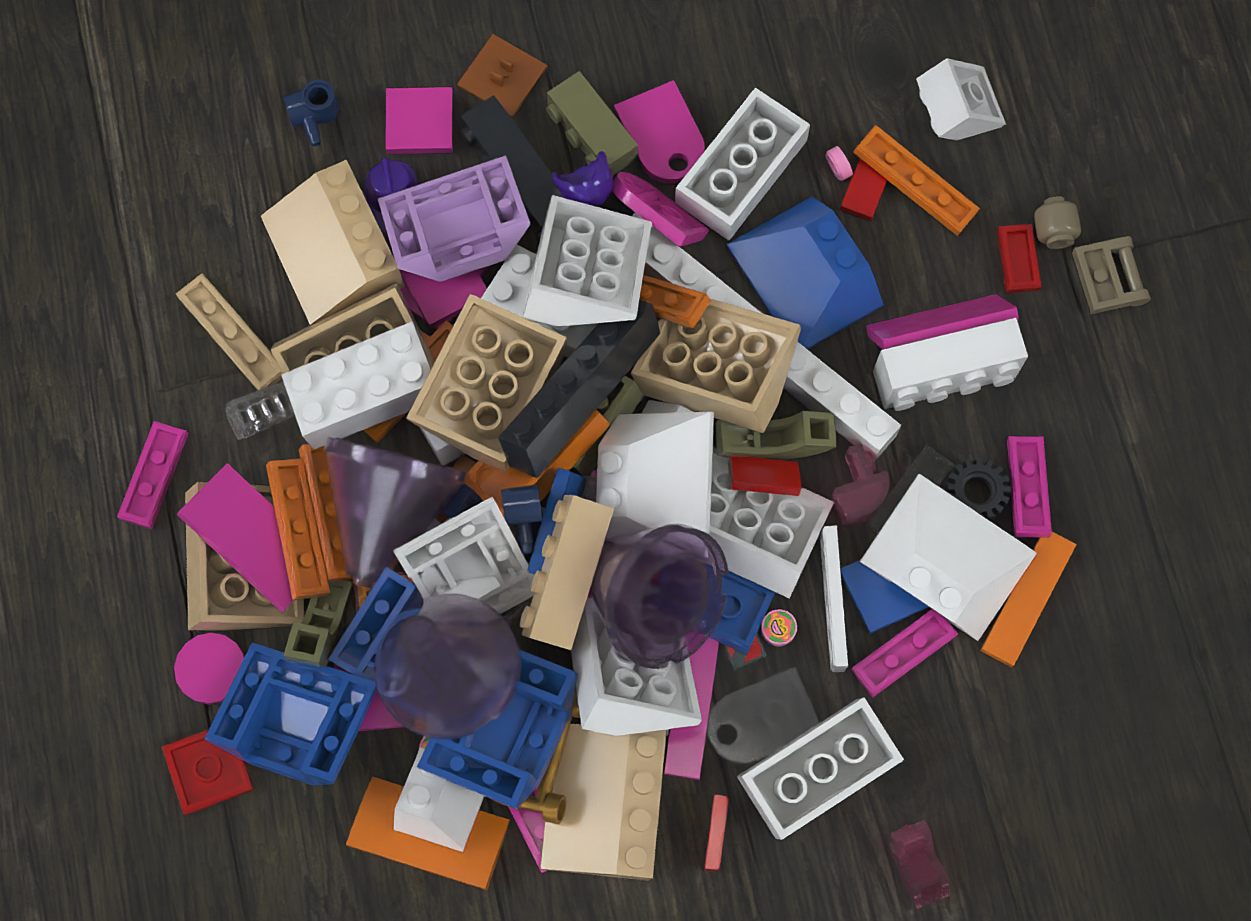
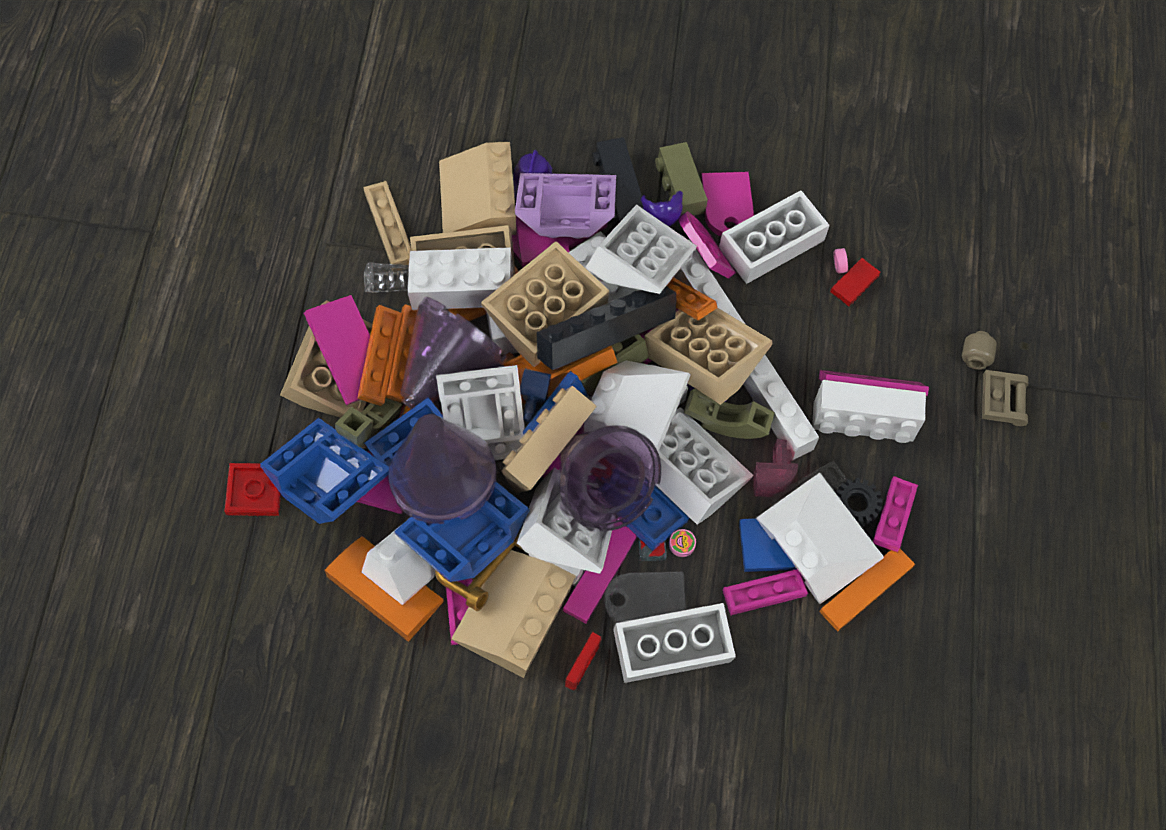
camera: 15 degrees right, 10 degrees down
dark pink tile [117,421,188,530] -> none
dark pink tile [174,633,245,705] -> none
dark blue piece [283,79,339,146] -> none
dark pink tile [386,87,453,154] -> none
dark orange piece [457,34,548,118] -> none
blue slope [726,196,884,350] -> none
red tile [728,456,802,496] -> none
white tile [820,526,848,672] -> none
orange tile [853,125,980,236] -> none
clear pink brick [889,819,950,909] -> none
white slope [916,58,1006,140] -> none
red tile [997,224,1042,294] -> none

